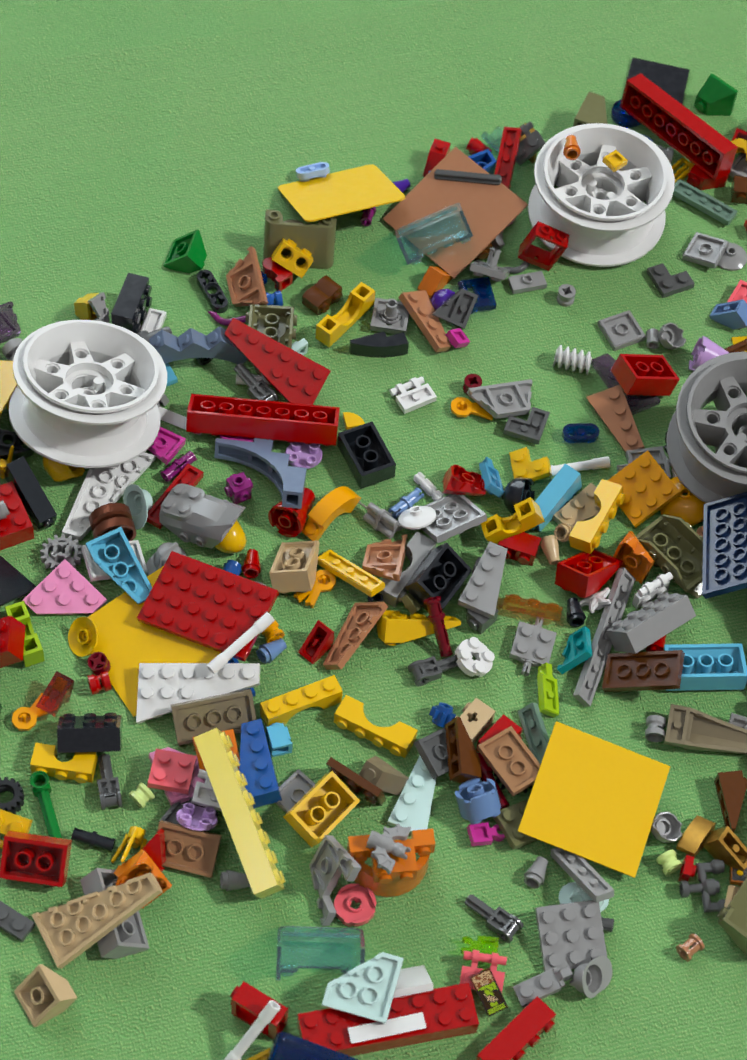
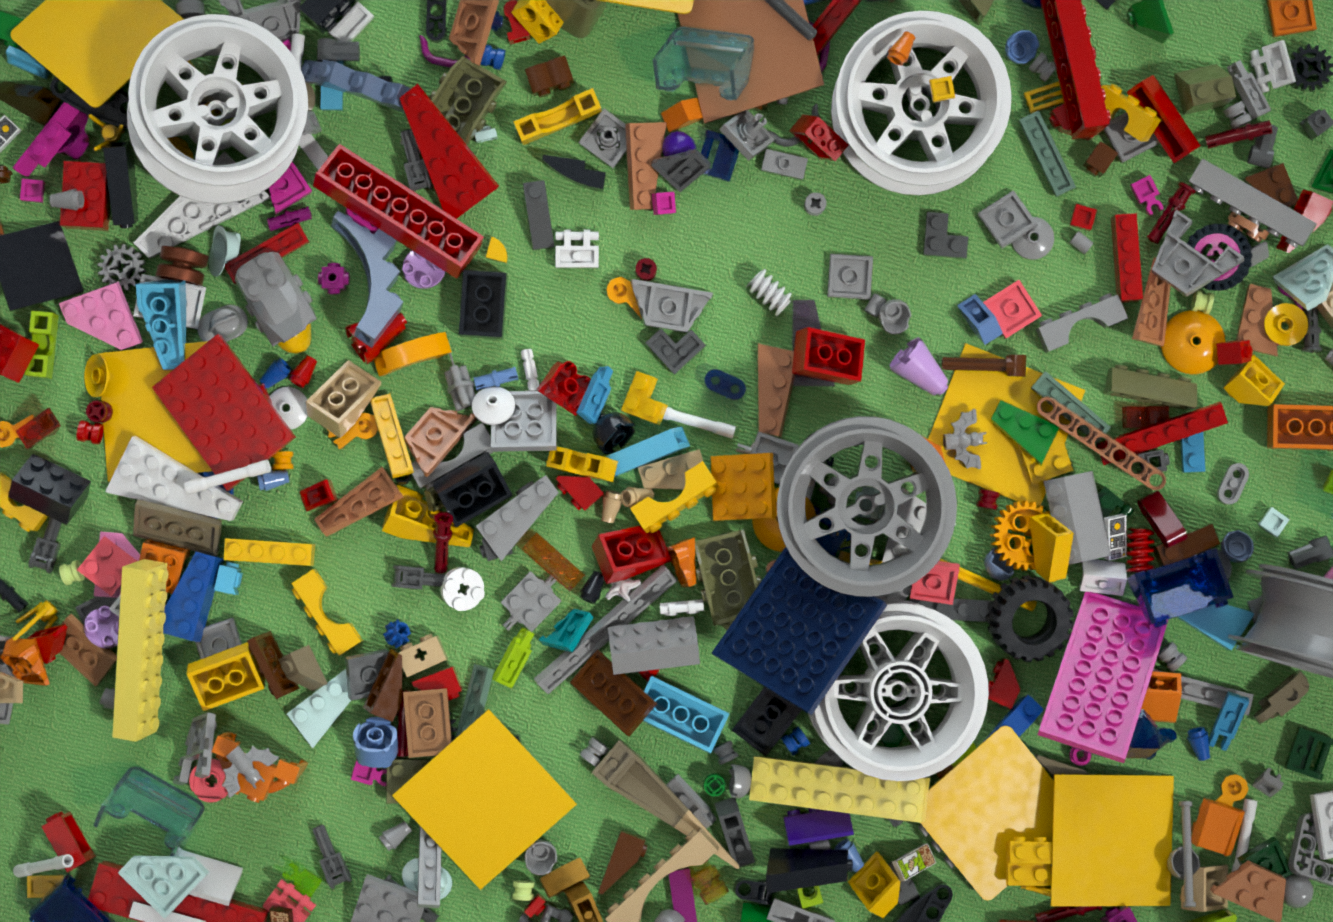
camera: 30 degrees right, 30 degrees up
none -> dark grey slope [523,180,555,250]

